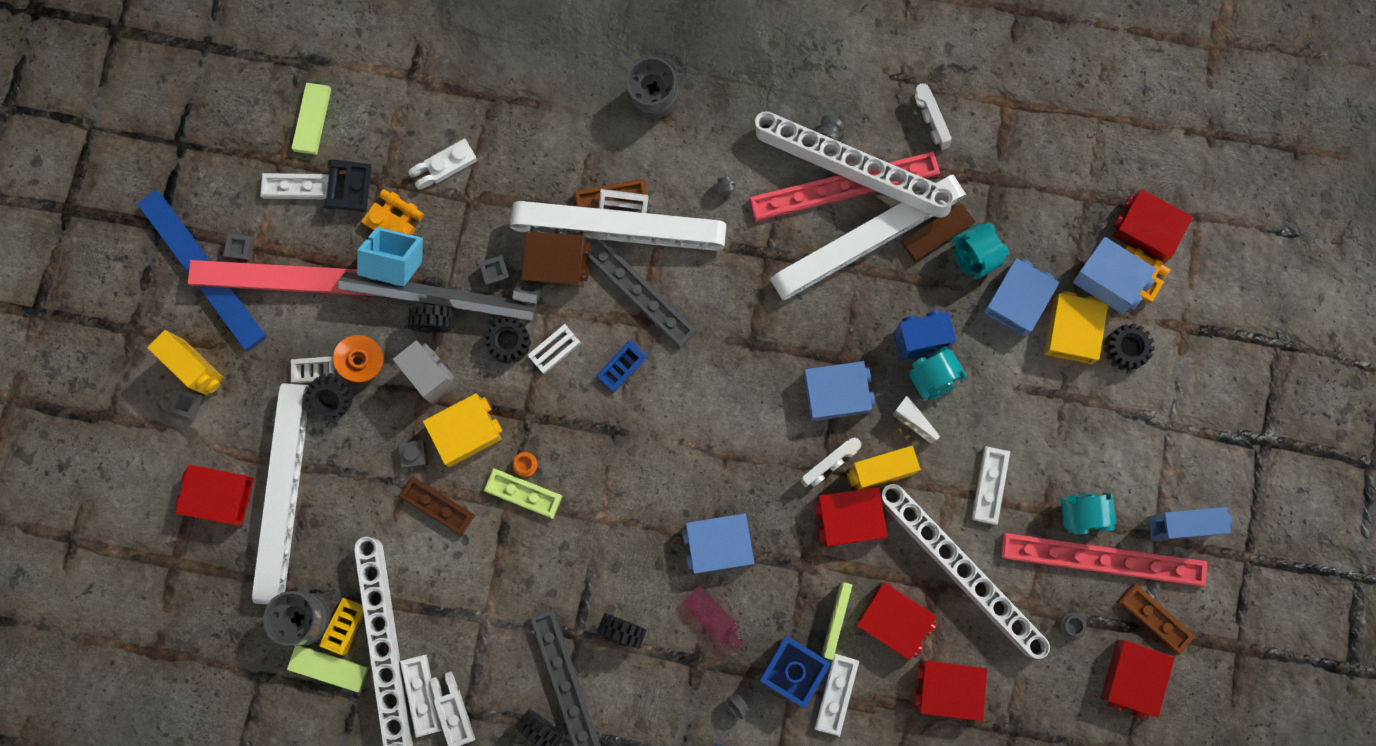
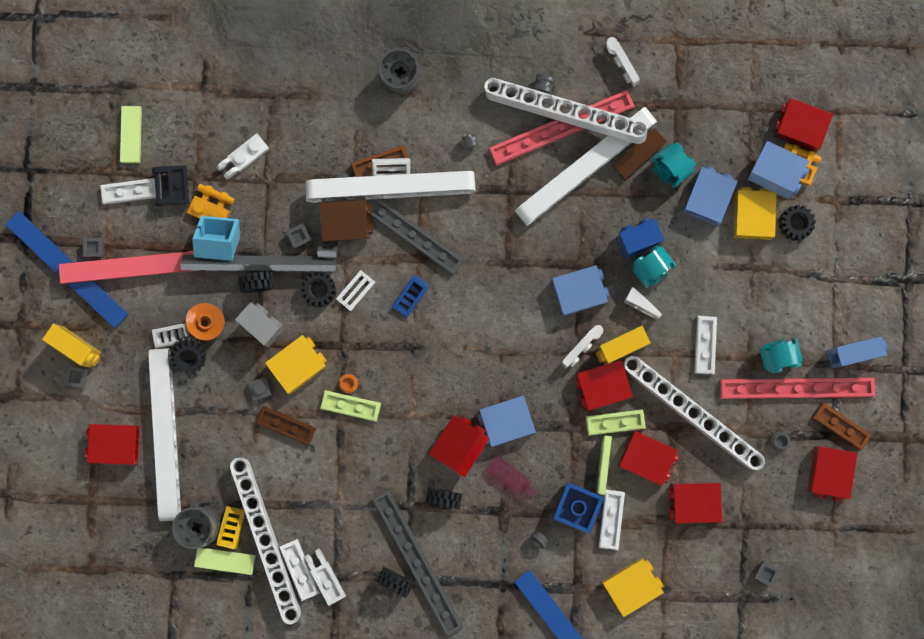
camera: 15 degrees left, 5 degrees up
none -> red brick [429,415,490,477]
none -> yellowish green tile [586,410,646,436]

